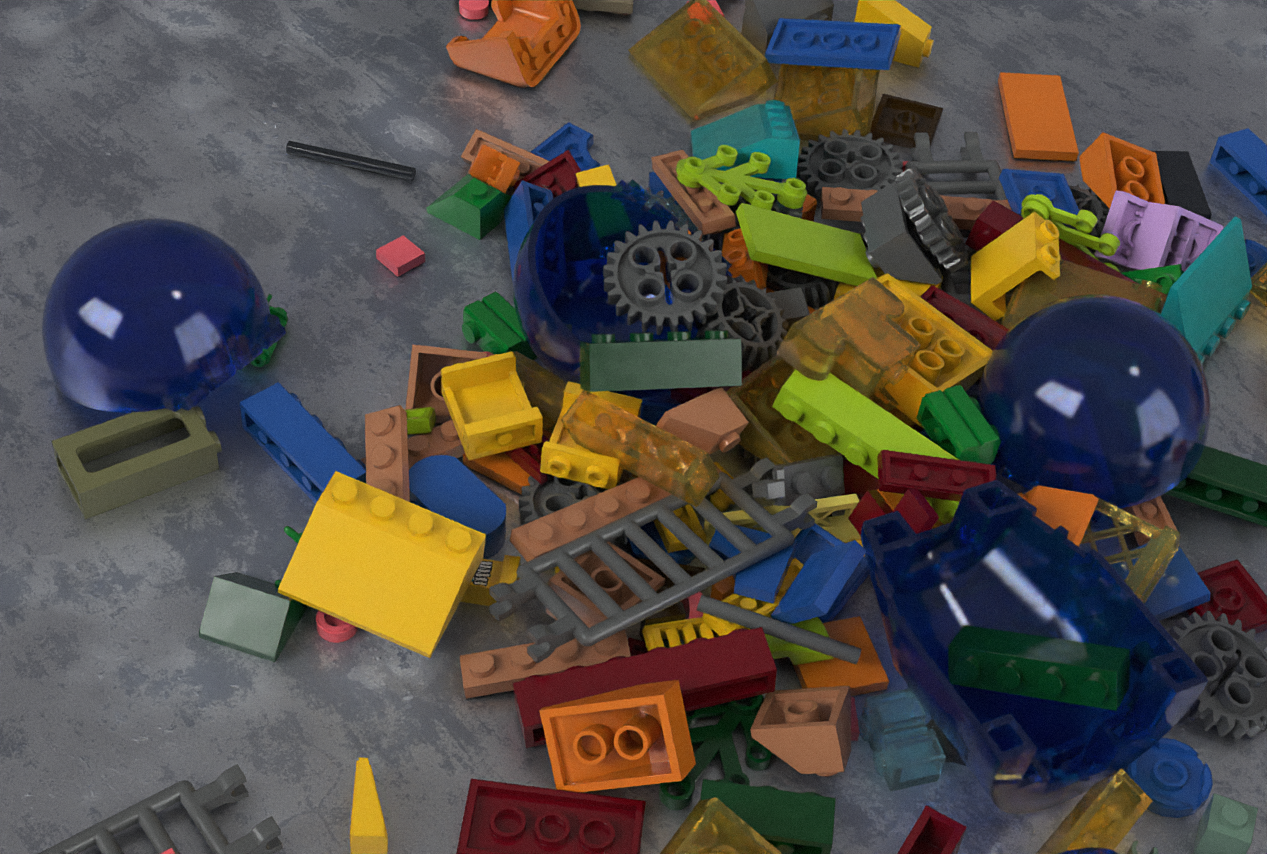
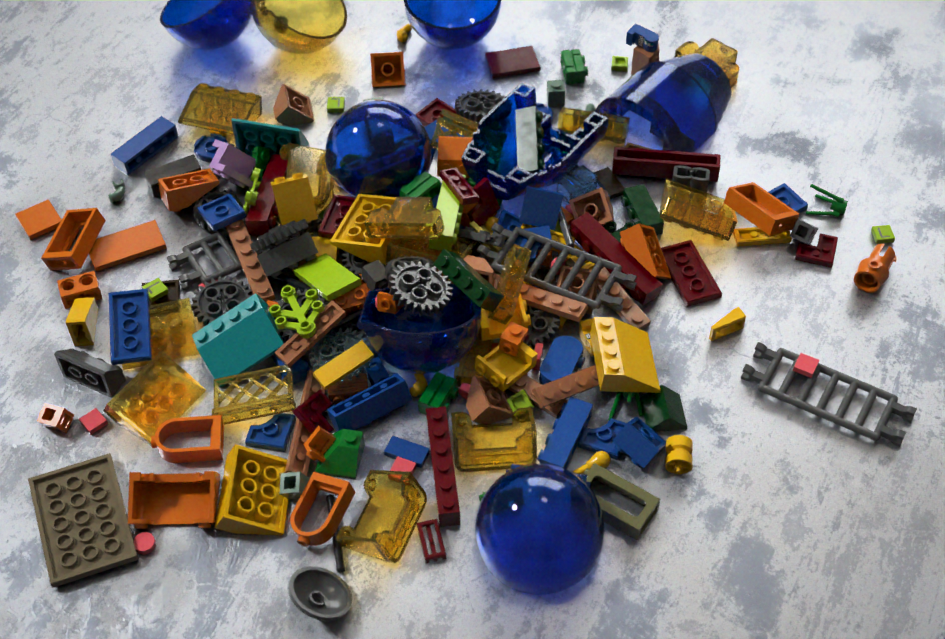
camera: 110 degrees left, 5 degrees up
none -> orange tile [15,199,62,240]
none -> orange piece [41,208,106,270]
none -> orange brick [57,271,103,309]
none -> sand green arm [108,179,125,203]
none -> lime tile [142,278,169,302]
none -> orange window [151,415,224,463]
none -> clear yellow fence [212,365,296,425]
none -> yellow slope [215,444,288,536]
none -> sand green brick [279,472,310,500]
none -> dark grey dish [288,566,352,621]
none -> orange window [290,472,356,547]
none -> clear yellow windscreen [335,470,427,563]
none -> blue tile [384,436,430,468]
none -> dark red tile [417,519,447,563]
none -> dark red brick [426,406,460,527]
none -> clear yellow windscreen [451,407,537,472]
none -> orange bracket [499,321,529,357]
none -> coral tile [533,343,544,371]
none -> yellow piece [573,451,611,478]
none -> blue tile [578,418,627,460]
none -> dark brown tile [593,167,624,200]
none -> blue slope [612,416,666,468]
none -> yellow wheel [665,435,693,474]

